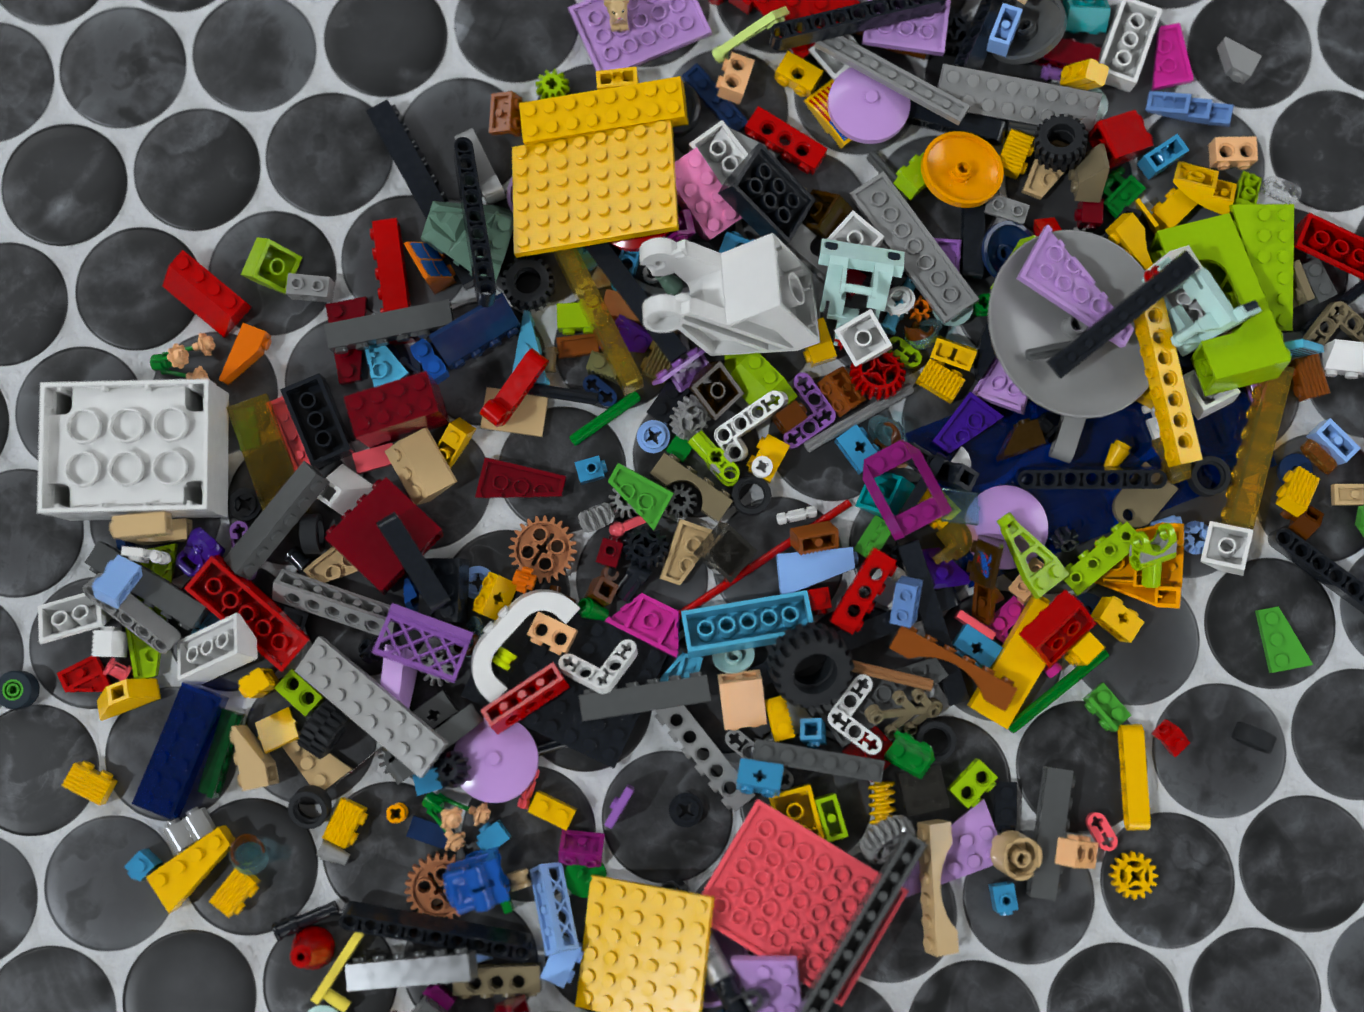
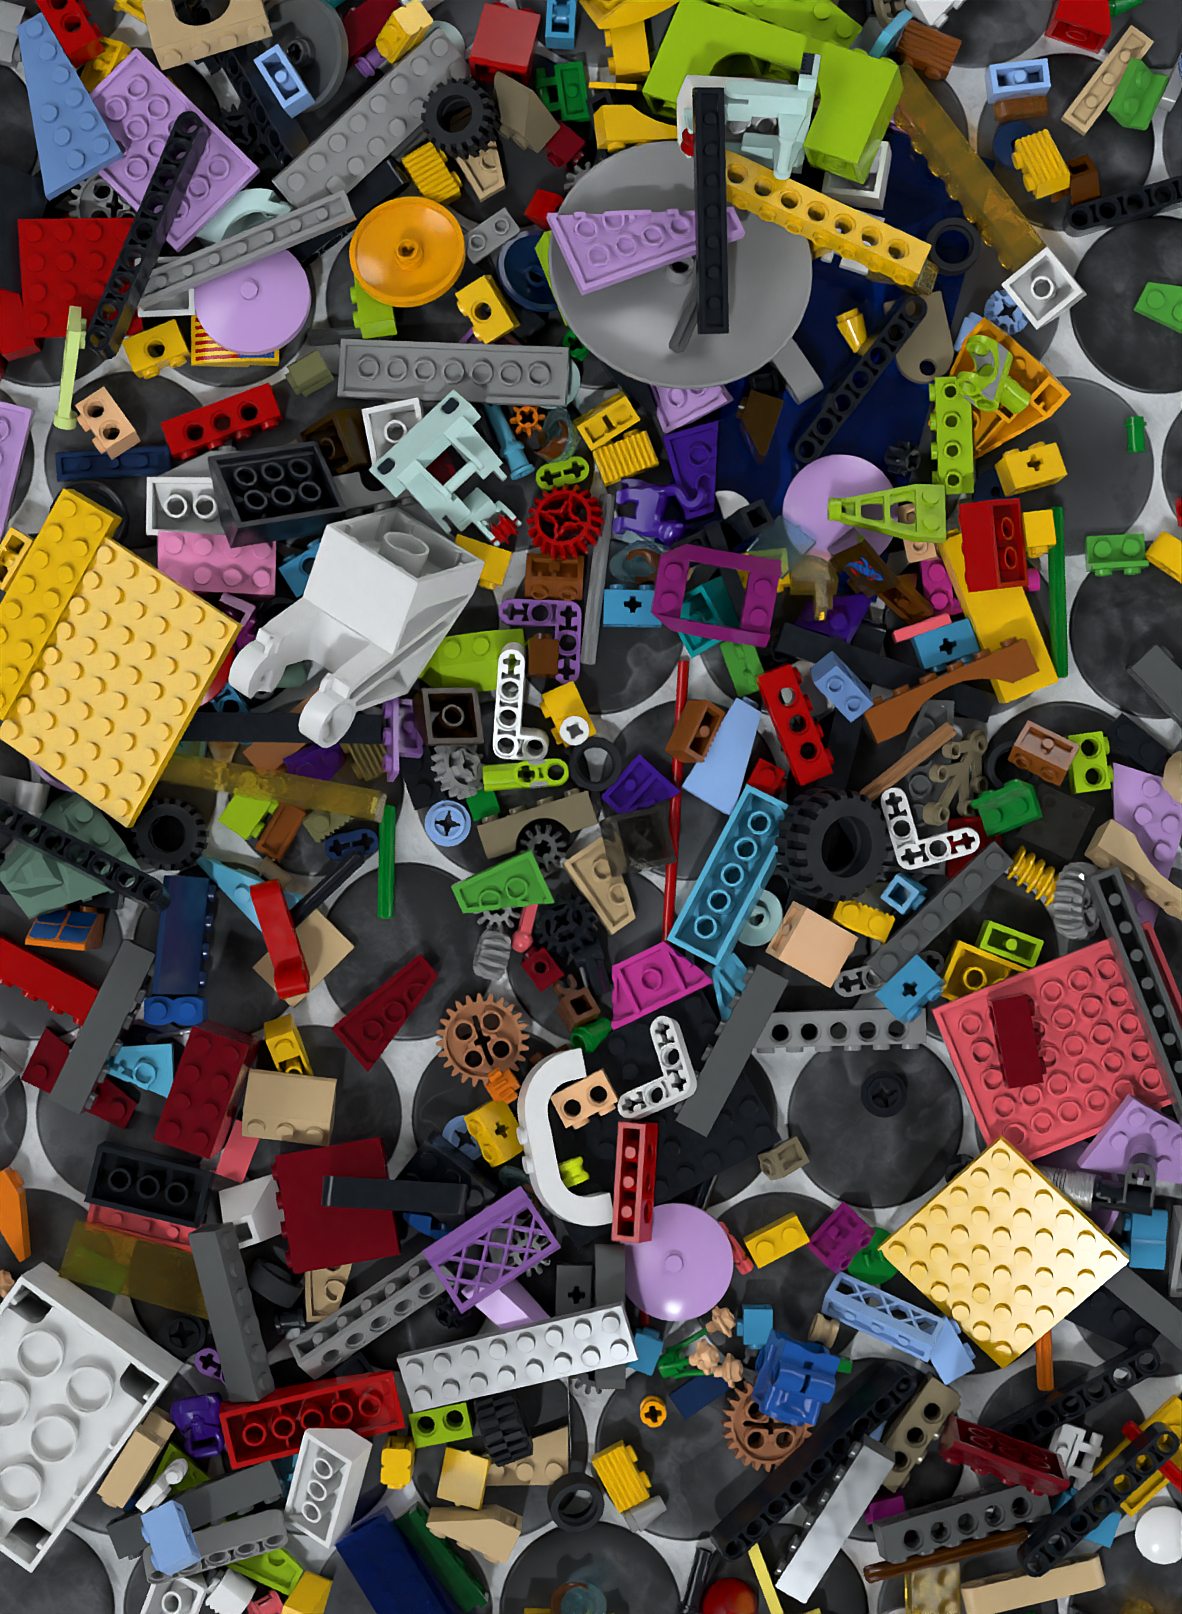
camera: 50 degrees left, 5 degrees up
black gear [433,751,472,788] -> none
dark azure brick [574,455,608,485] -> none
medium lavender plate [604,784,634,829] -> none
white axle [776,506,817,525] -> none
white slope [834,309,893,367] -> none
white gear [885,286,916,317] -> none
none -> light aqua arch [196,188,295,248]
none -> olive brick [285,349,334,398]
none -> yellow brick [455,275,521,345]
none -> dark purple wing [601,754,681,817]
none -> dark purple animal [612,478,707,549]
none -> dark tan bracket [758,1136,810,1181]
none -> dark red brick [987,993,1047,1089]
none -> dark orange bracket [1008,720,1080,786]
none -> green pin [1124,416,1147,453]

